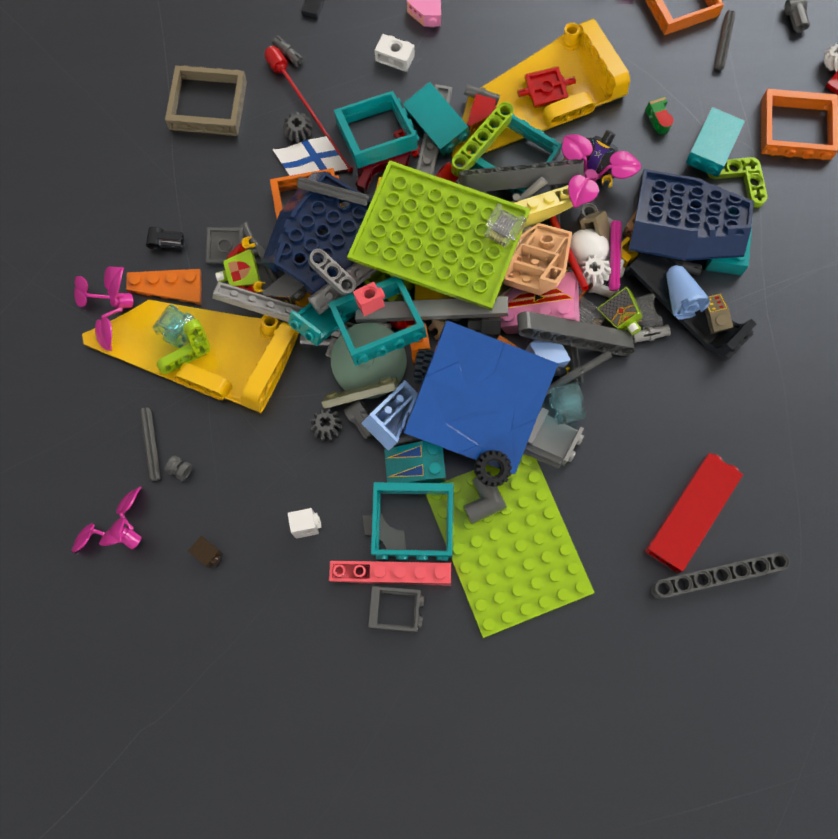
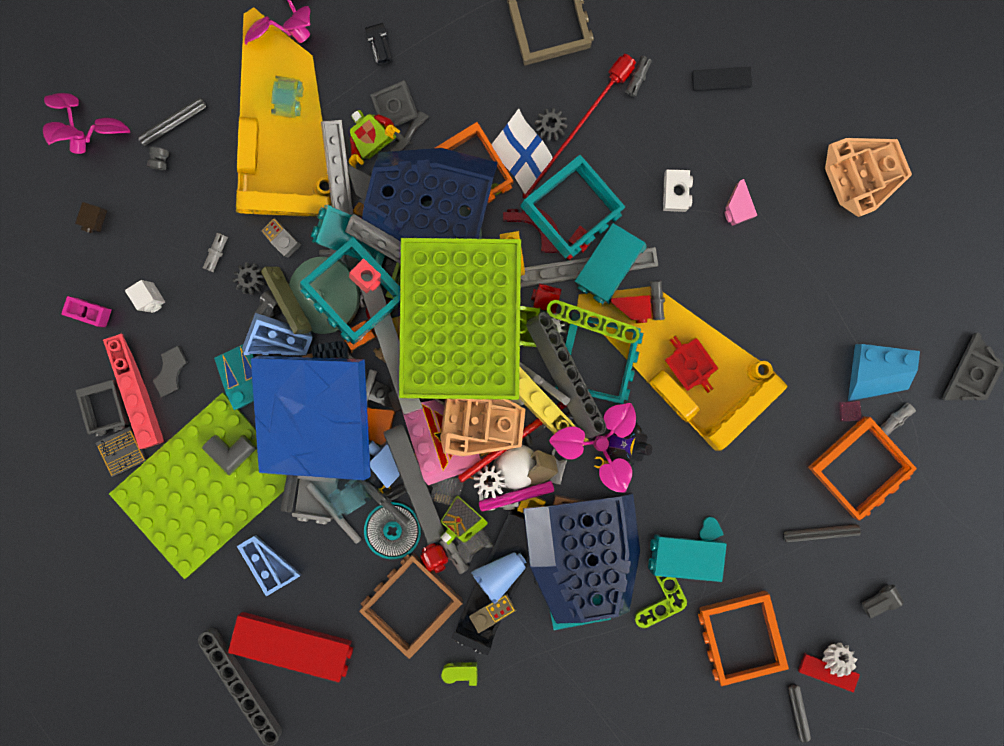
camera: 70 degrees right, 15 degrees up
orange wing [126,269,202,305] -> none
lime beam [157,319,210,374] -> none
dark grey axle [297,177,369,206] -> none
light grey beam [308,249,356,296] -> none
teal window [371,482,454,561] -> none
black tyre [474,450,512,487] -> none
clear piece [484,204,526,248] -> none
green leg [645,96,674,135] -> none
none -> dark pink brick [61,296,112,327]
none -> dark grey tile [95,426,147,477]
none -> light grey pin [202,233,228,272]
none -> light blue wedge [237,535,301,596]
none -> light grey slope [261,218,302,258]
none -> light grey bar [306,482,361,544]
none -> medium nougat window [359,553,463,659]
none -> piece [364,502,421,559]
none -> red head [420,543,449,573]
none -> lime leg [441,662,478,686]
none -> teal tile [699,516,724,541]

